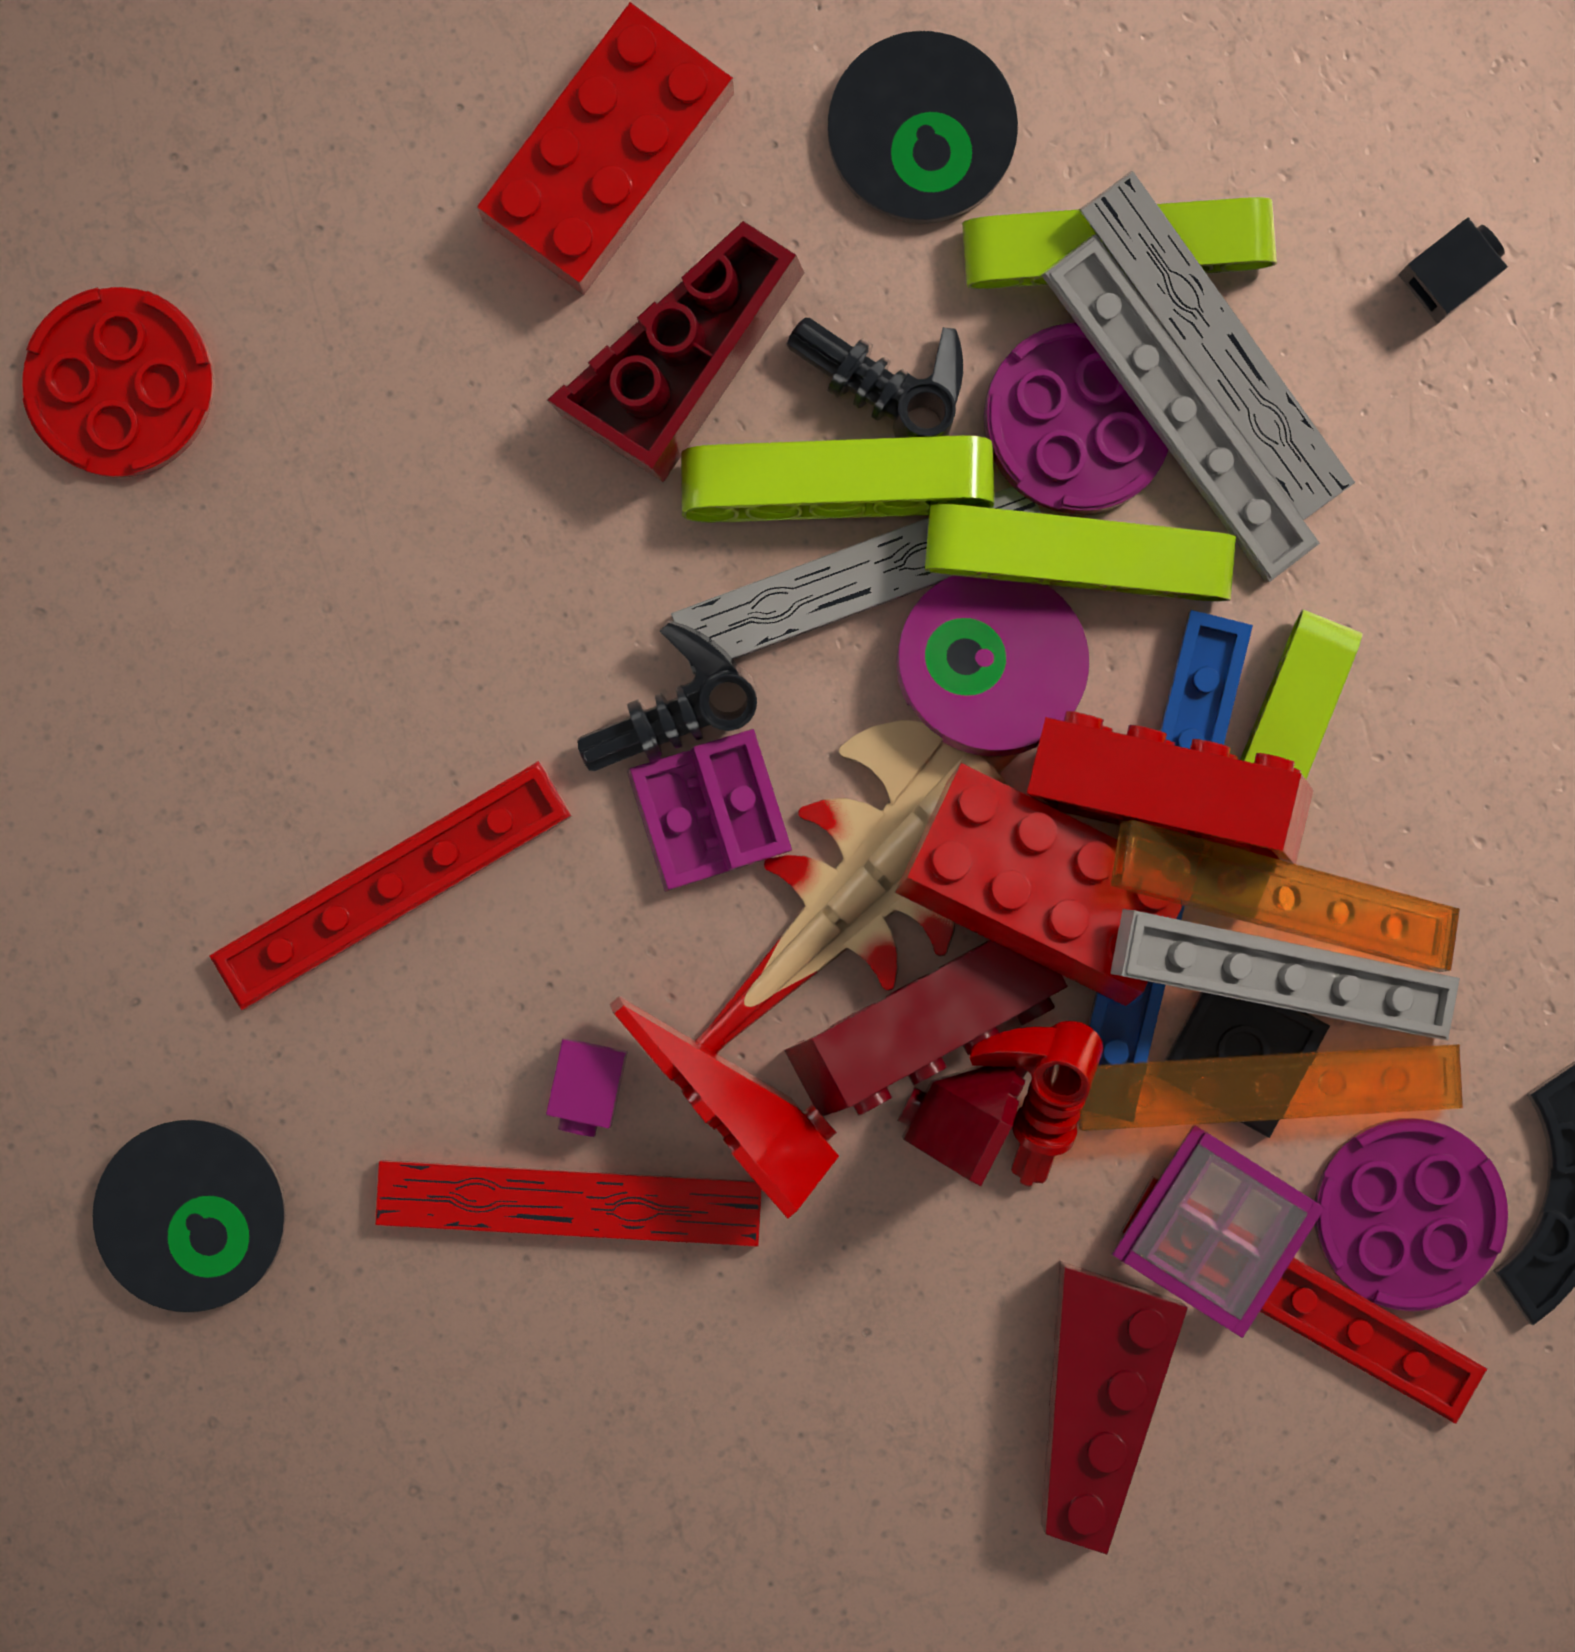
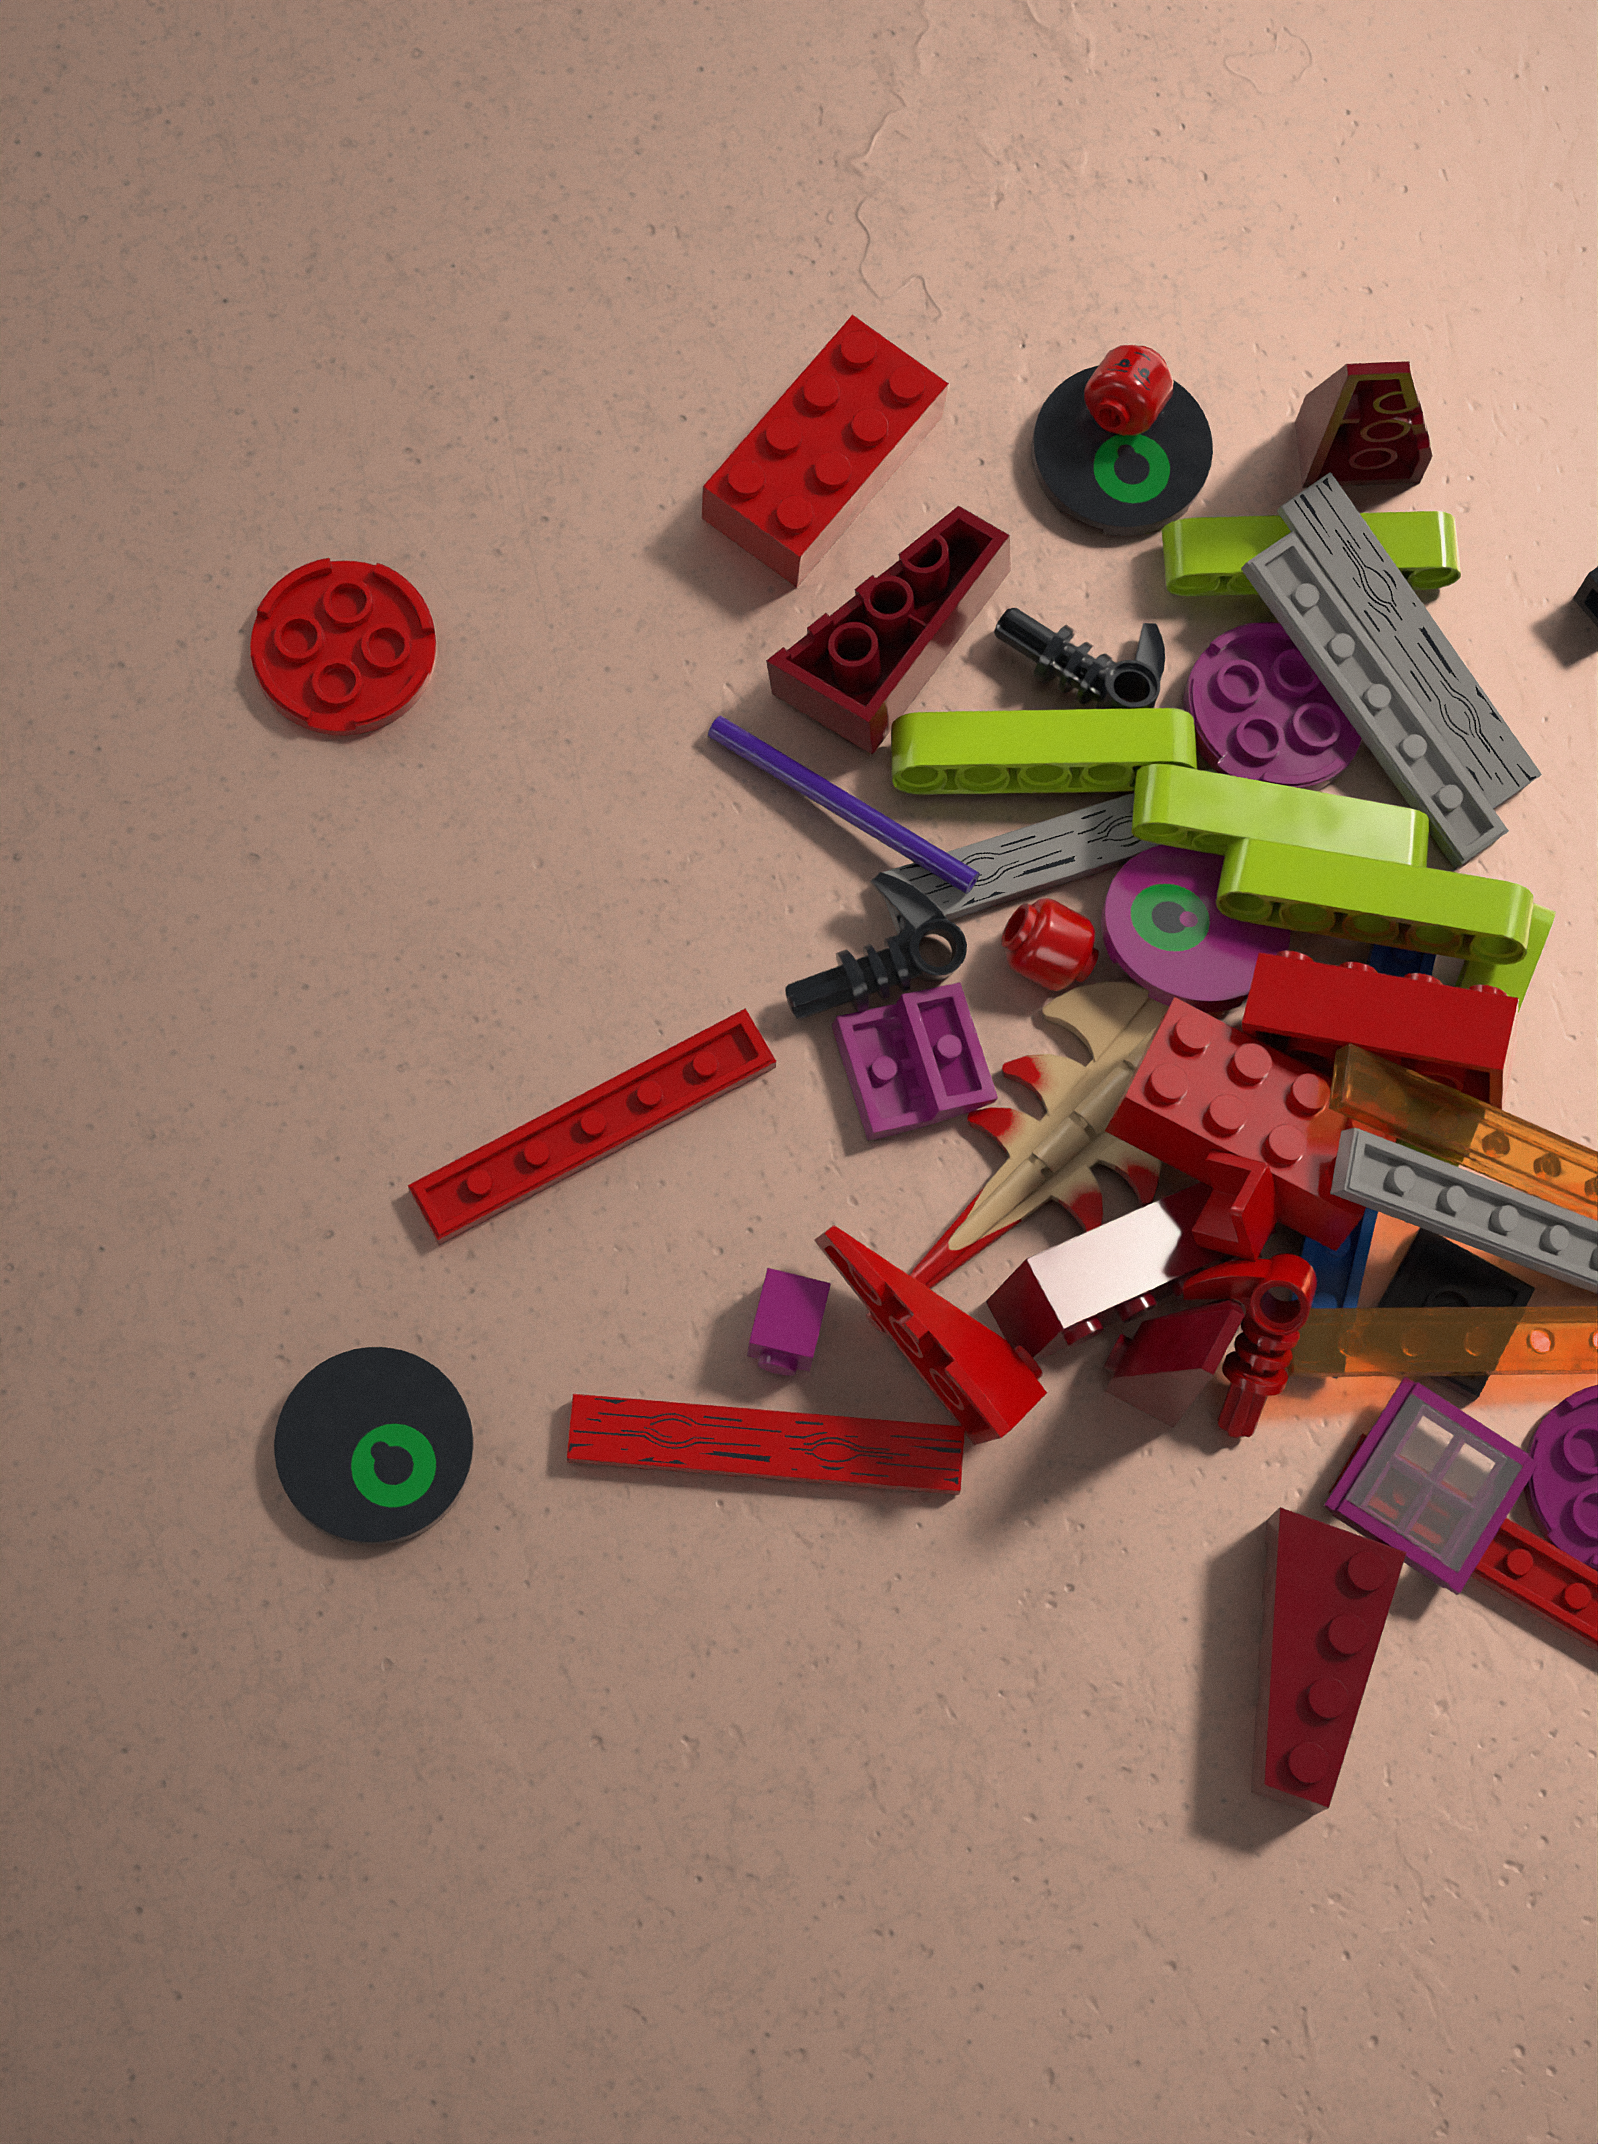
camera: 10 degrees left, 15 degrees down
none -> dark purple piece [708,715,980,894]
none -> red head [1001,898,1099,991]
none -> red head [1084,345,1174,435]
none -> red panel [1192,1149,1283,1262]
none -> lime beam [1216,838,1534,965]
none -> dark red wedge [1295,361,1433,488]

